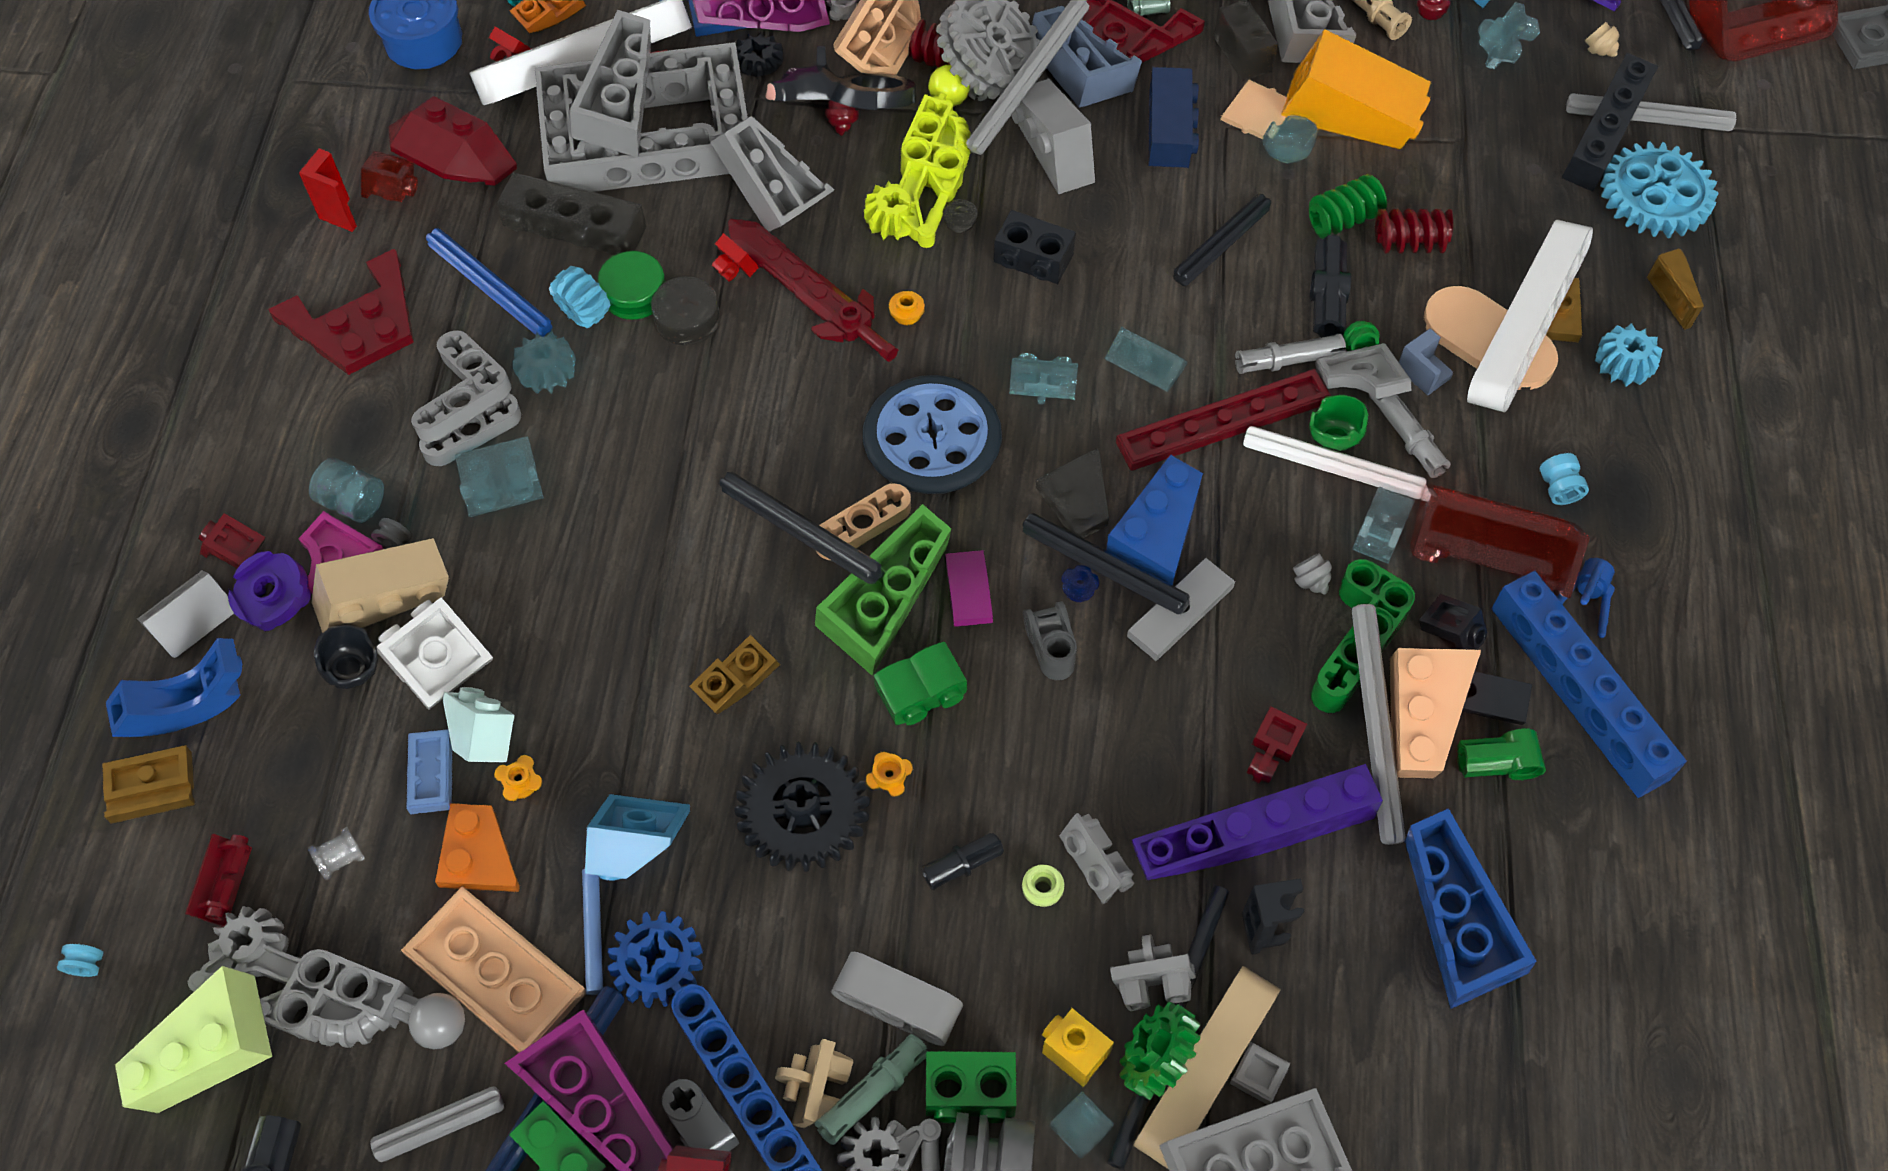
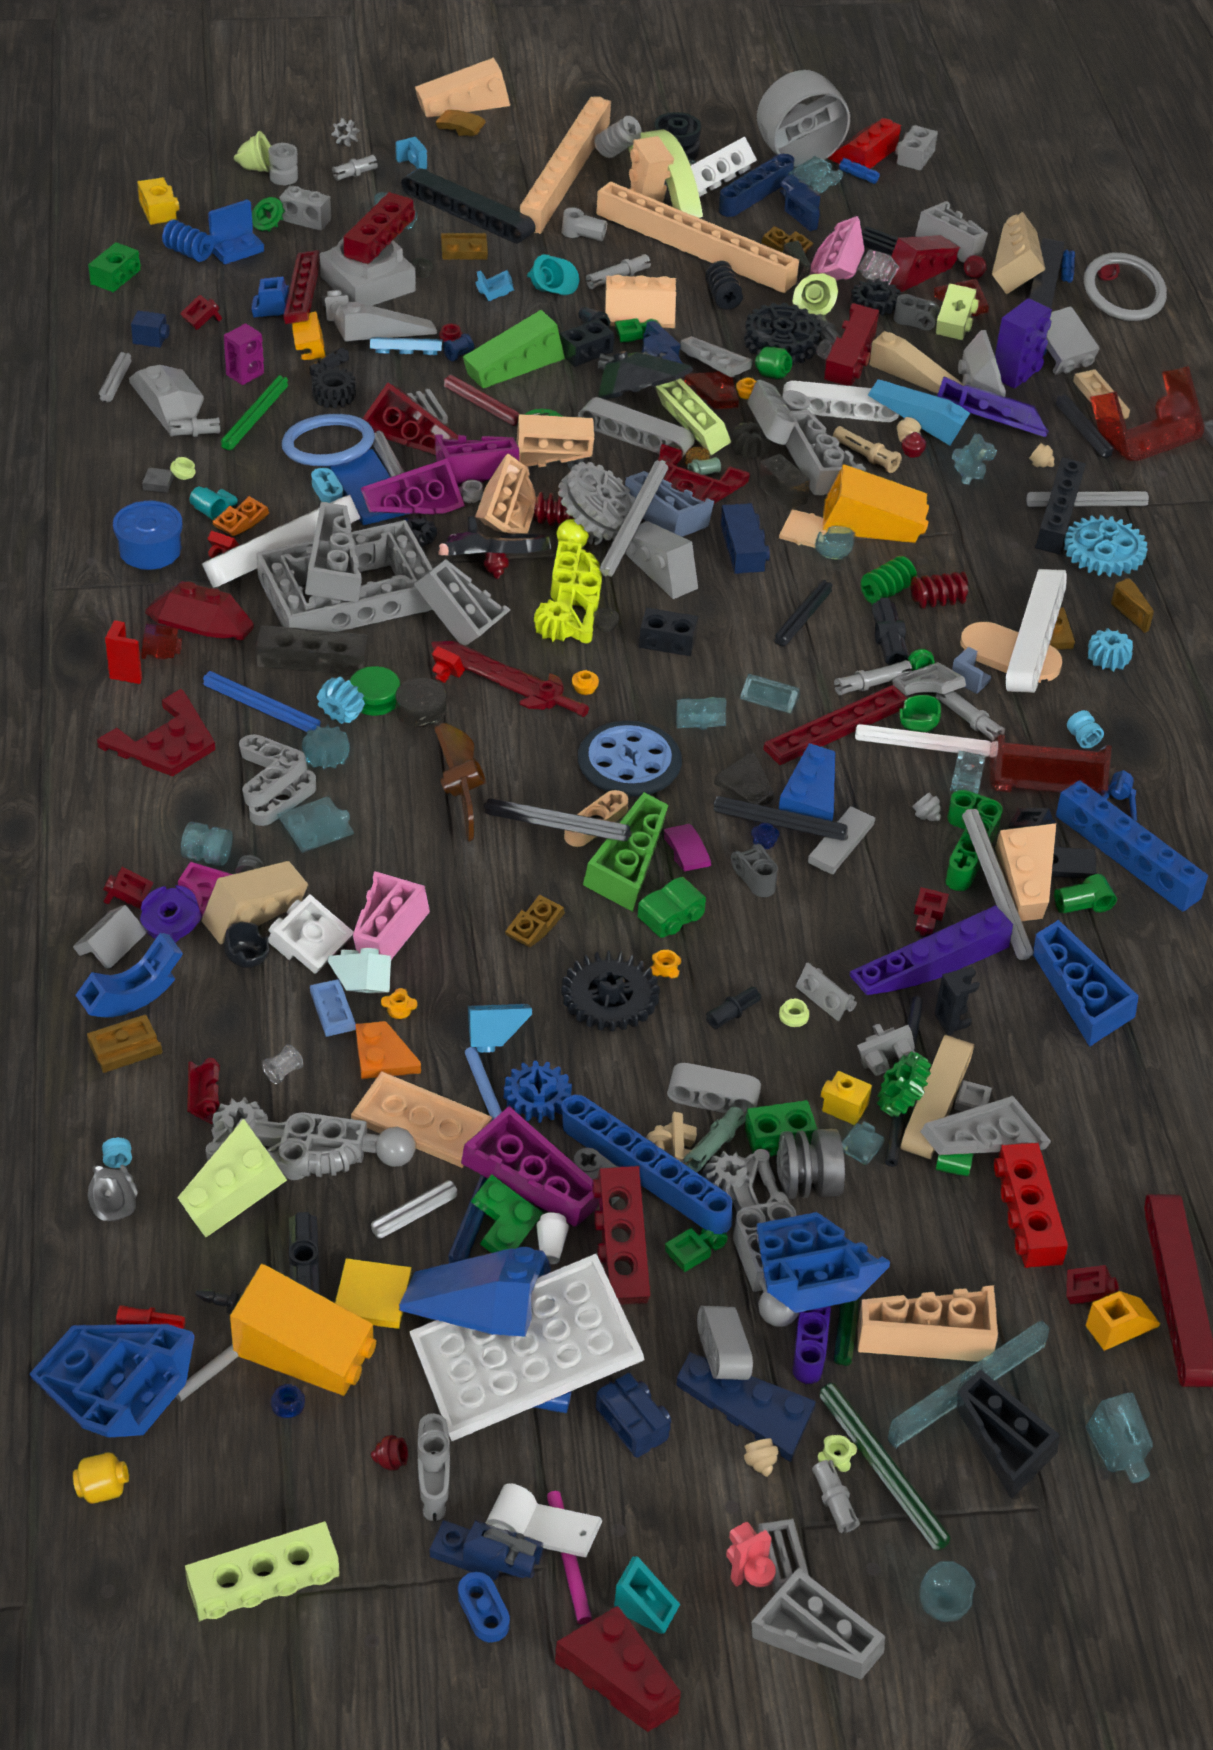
camera: 15 degrees left, 15 degrees down
none -> flat silver hat [88,1165,138,1221]
none -> bright pink wedge [353,871,430,960]
none -> reddish brown piece [435,723,486,842]

